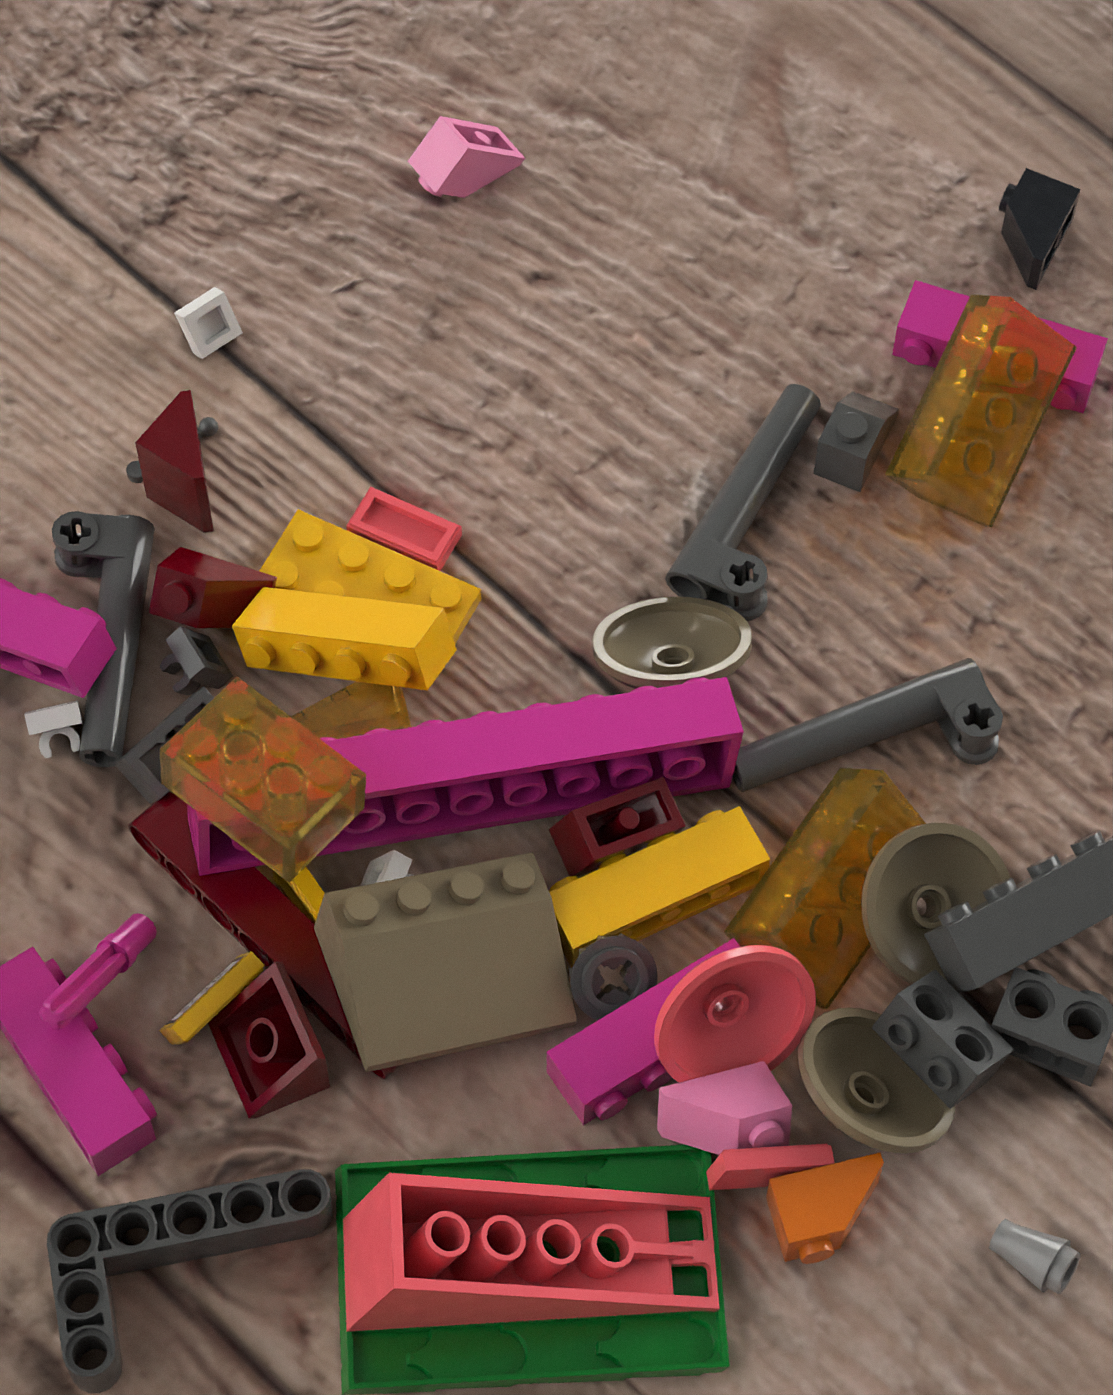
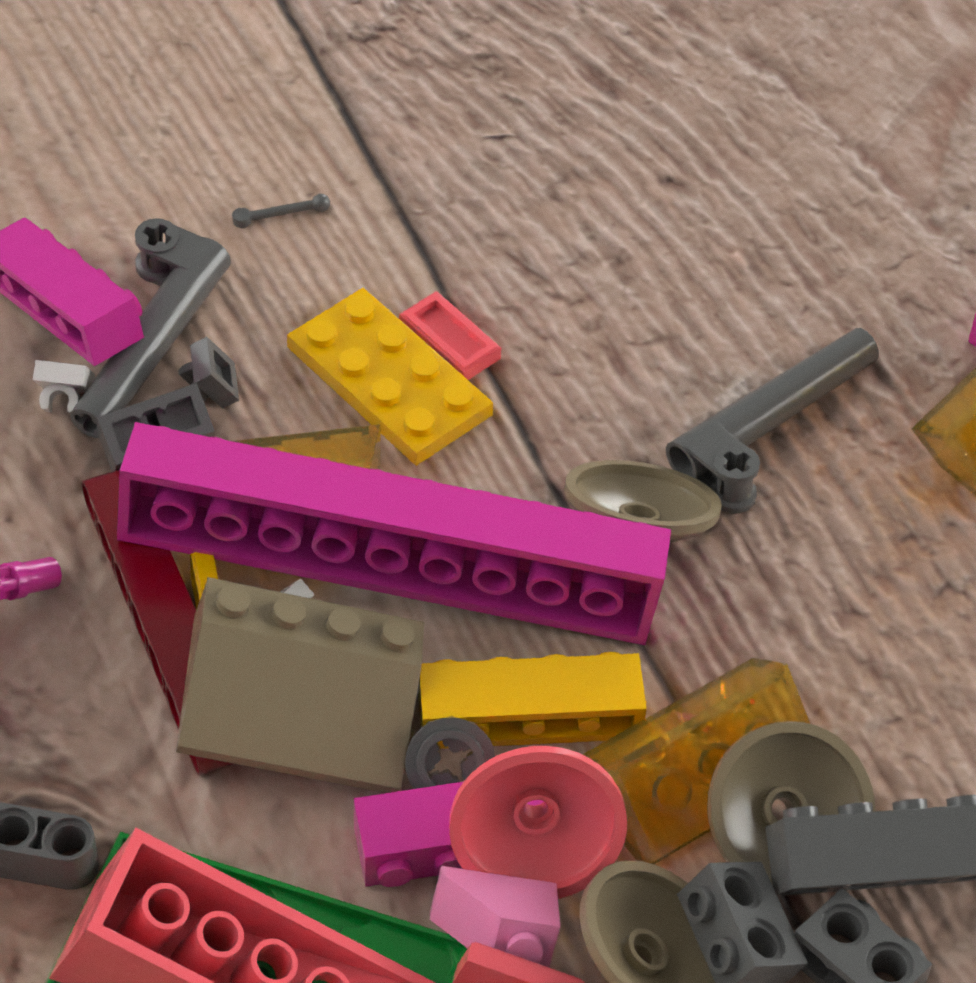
camera: 20 degrees right, 10 degrees down
dark red slope [135,390,214,533] -> none
dark red slope [148,547,277,629] -> none
yellow tile [159,951,265,1045] -> none
clear yellow brick [160,676,366,883] -> none
white tile [174,287,243,359] -> none
dark red slope [208,962,331,1119] -> none
yellow brick [232,587,457,691] -> none
bright pink slope [408,116,525,198] -> none
dark red slope [548,777,686,876] -> none
dark grey axle [732,658,1003,792] -> none
dark grey slope [814,391,899,492] -> none

